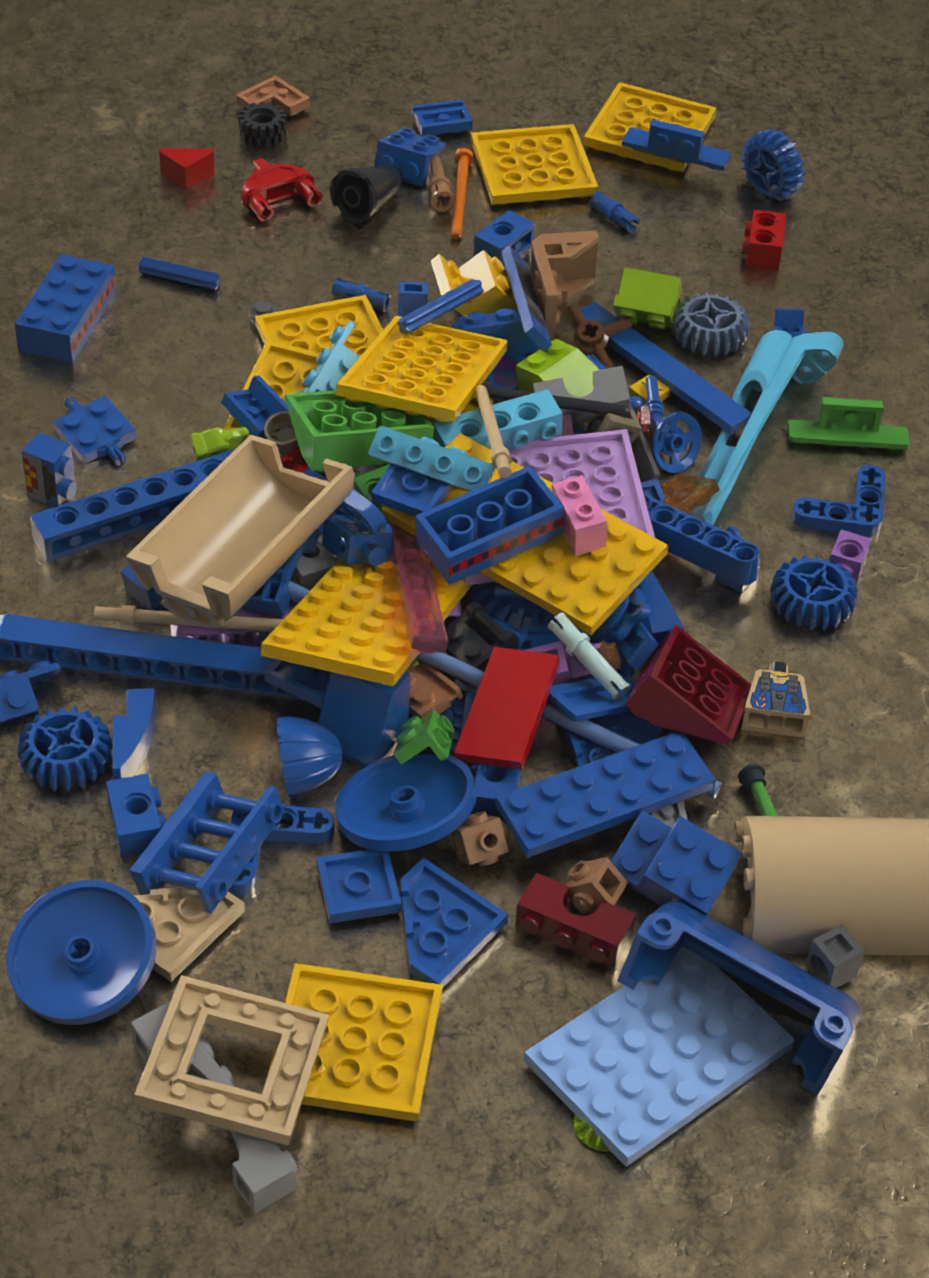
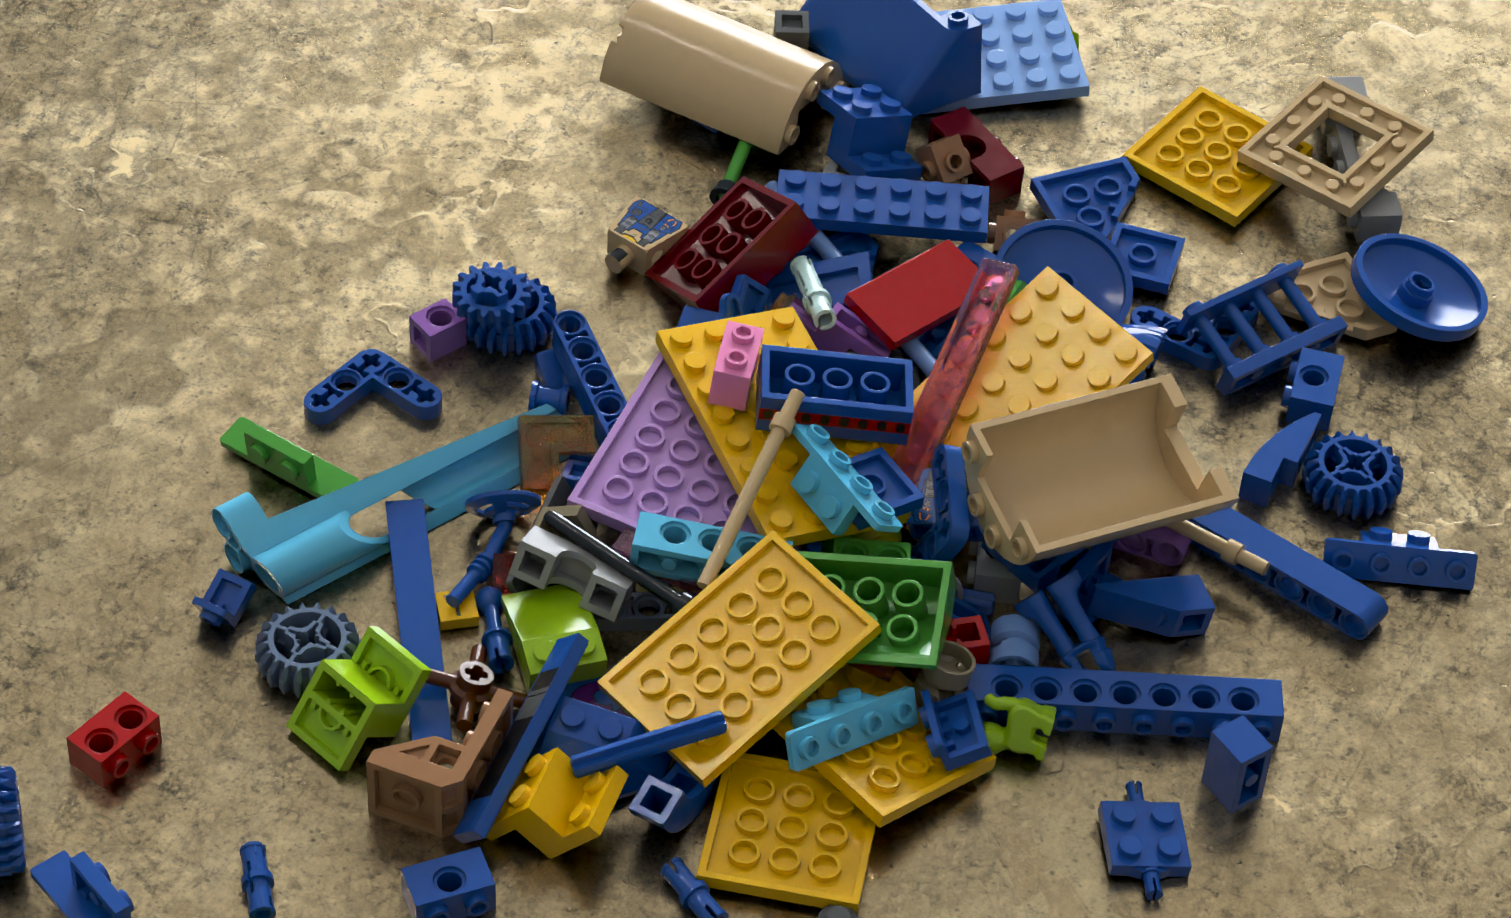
camera: 150 degrees left, 0 degrees up
none -> blue gear [452,262,531,329]

